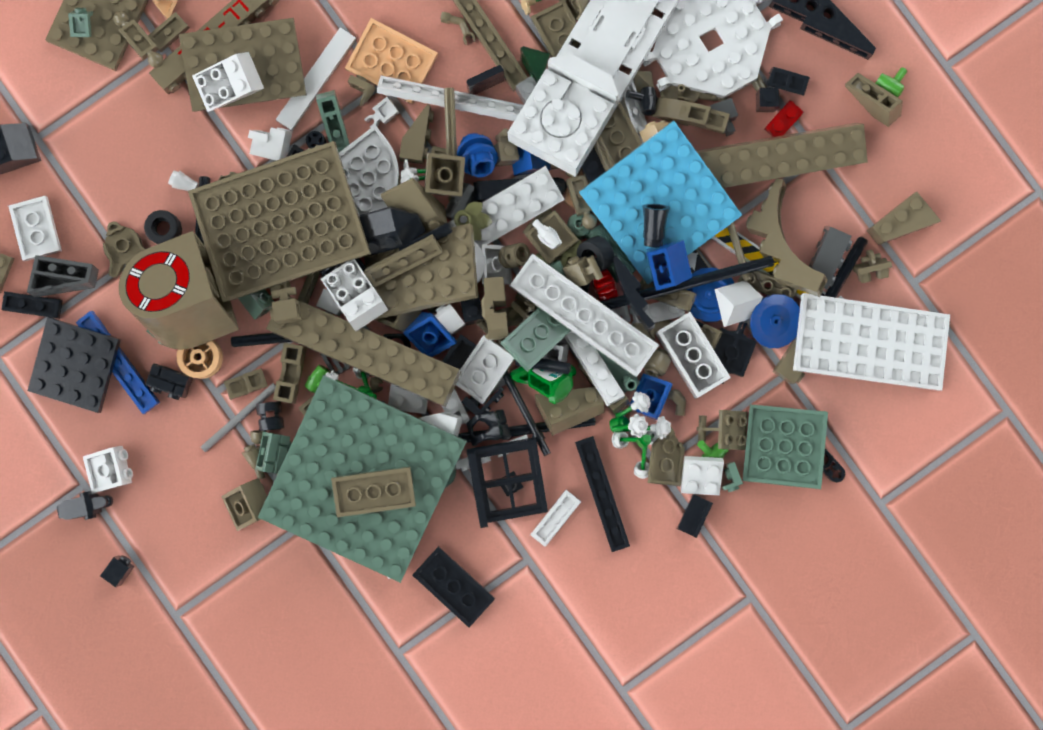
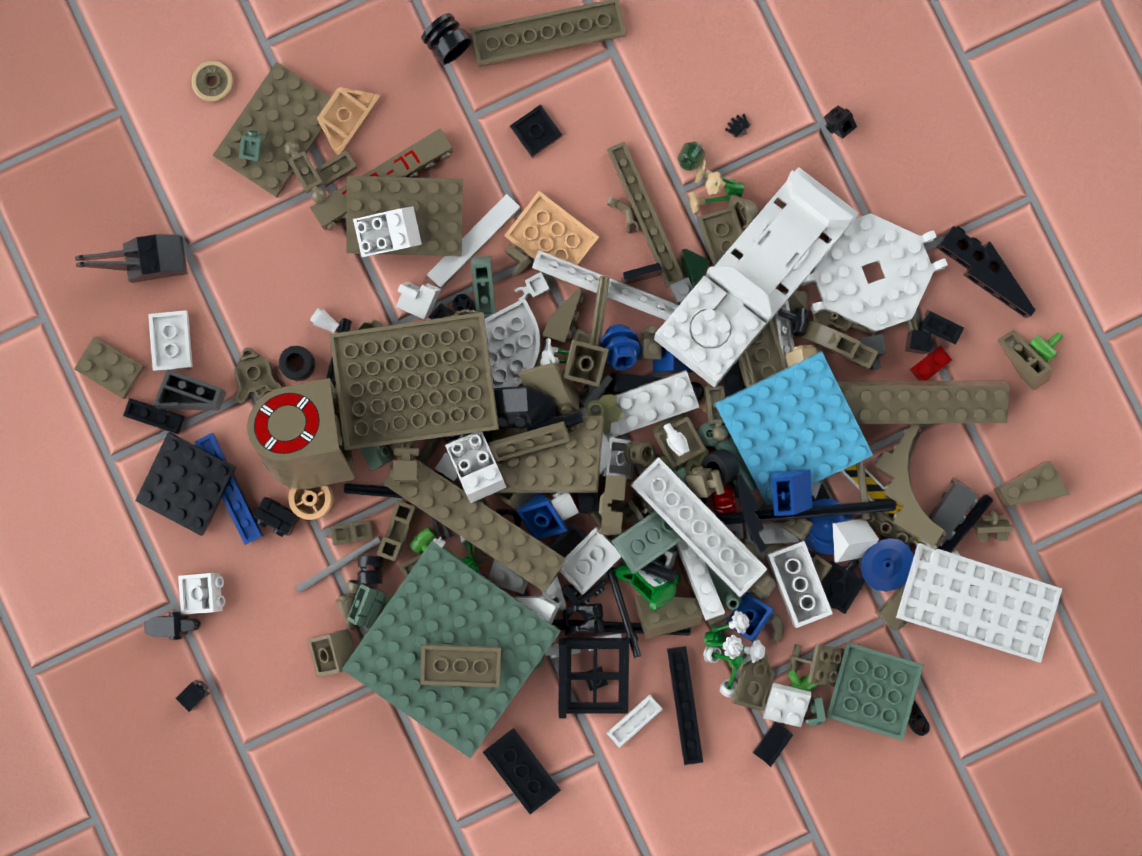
camera: 10 degrees right, 0 degrees up
black plant [642,204,670,248] -> none

